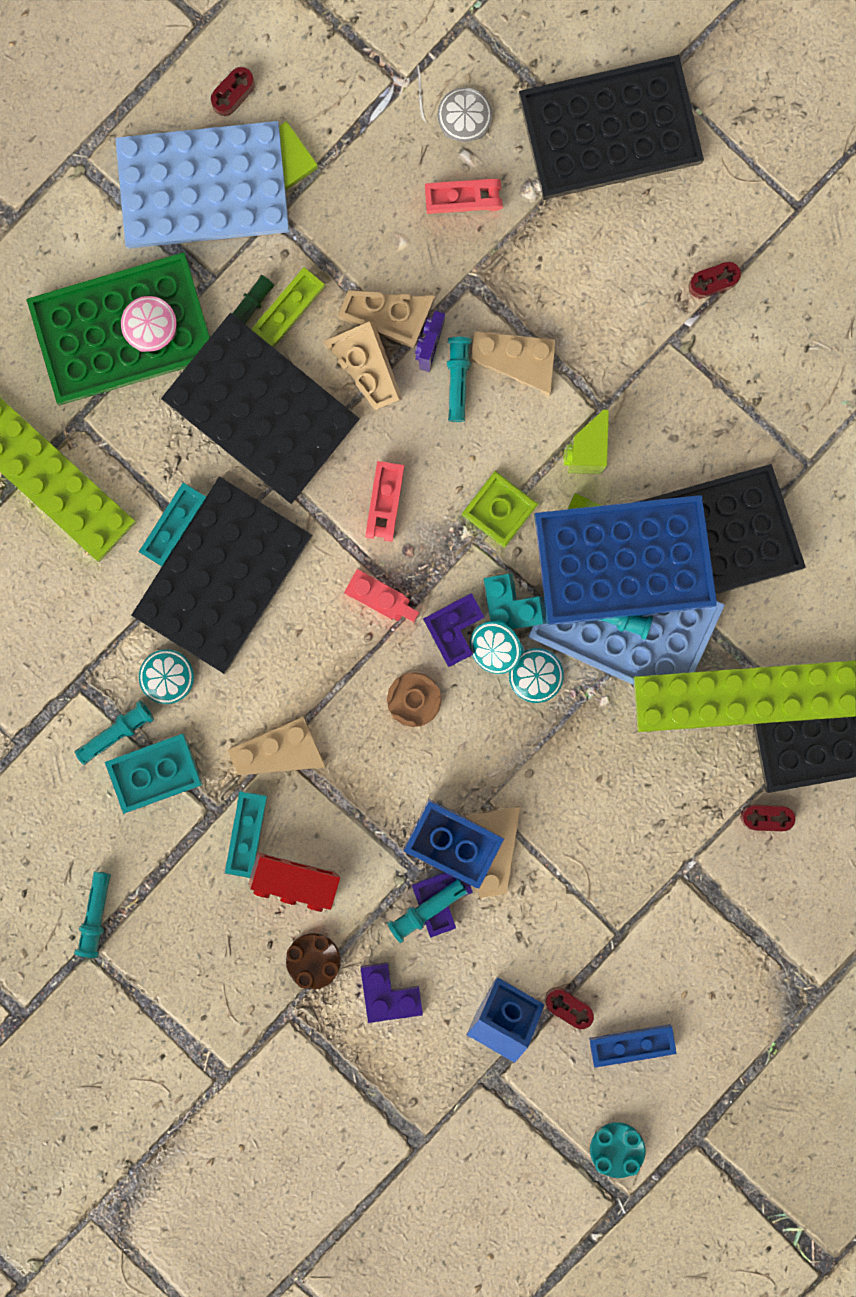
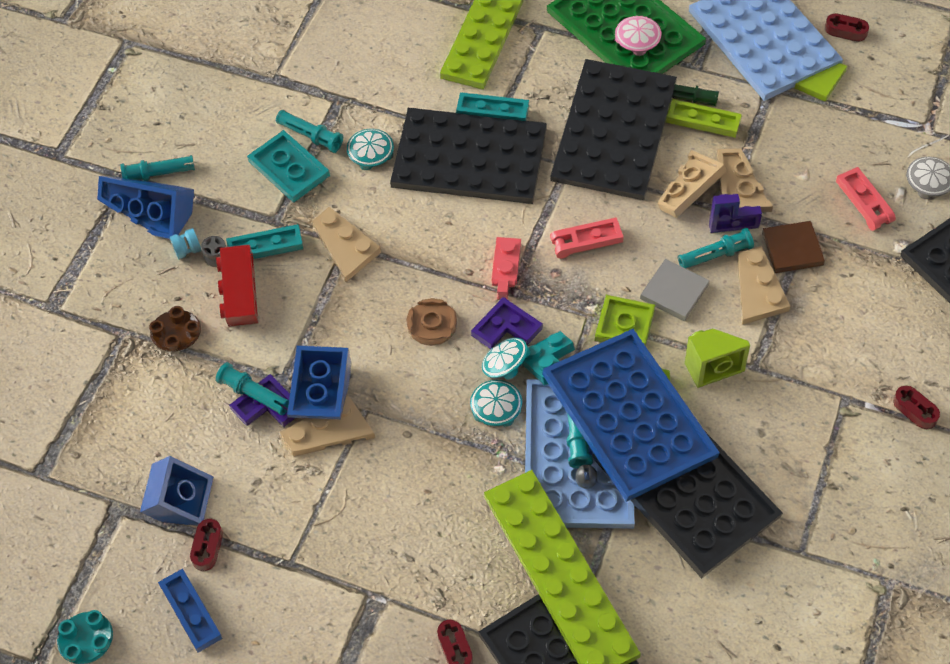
camera: 70 degrees right, 30 degrees down
dark purple plate [360,962,423,1023] -> none
none -> blue wedge [97,176,194,239]
none -> medium azure wheel [170,228,202,260]
none -> dark grey wheel [201,236,226,267]
none -> dark grey hinge [575,465,597,489]
none -> light grey tile [640,259,709,321]
none -> reddish brown tile [762,221,825,274]

